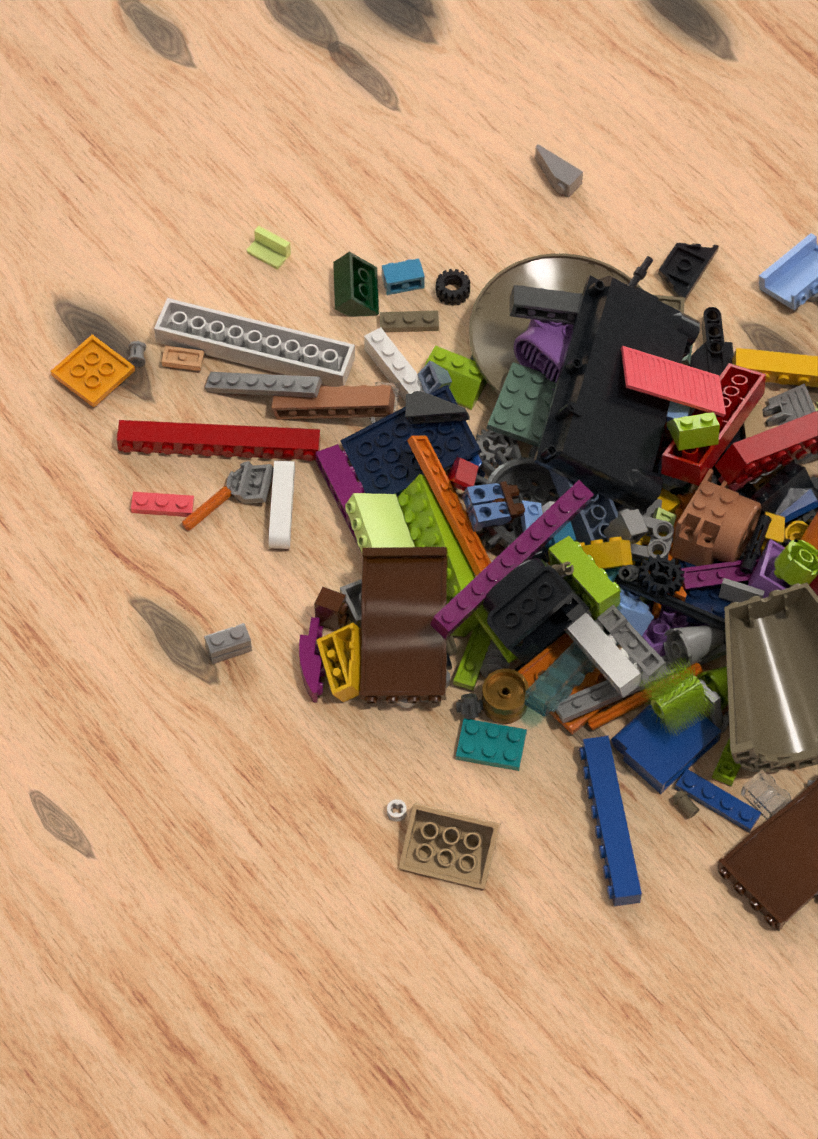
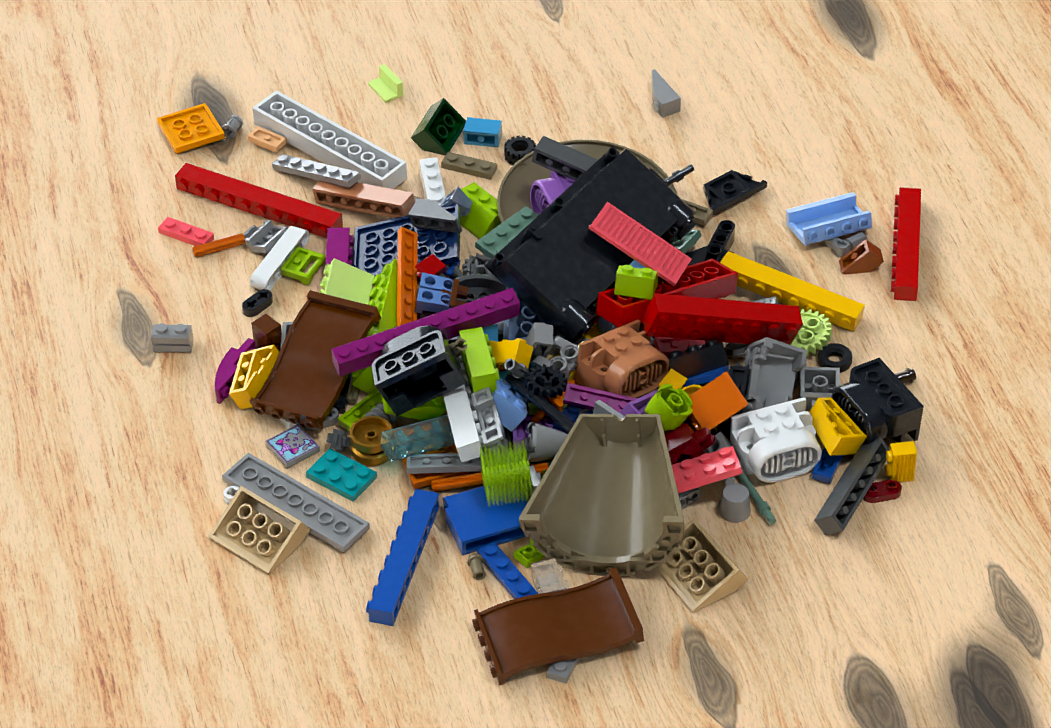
camera: 25 degrees right, 15 degrees down
black pin [739,514,772,575] -> none
none -> light grey plate [222,453,370,552]
none -> black beam [242,289,273,317]
none -> tile [265,424,320,468]
none -> lime plate [280,247,326,285]

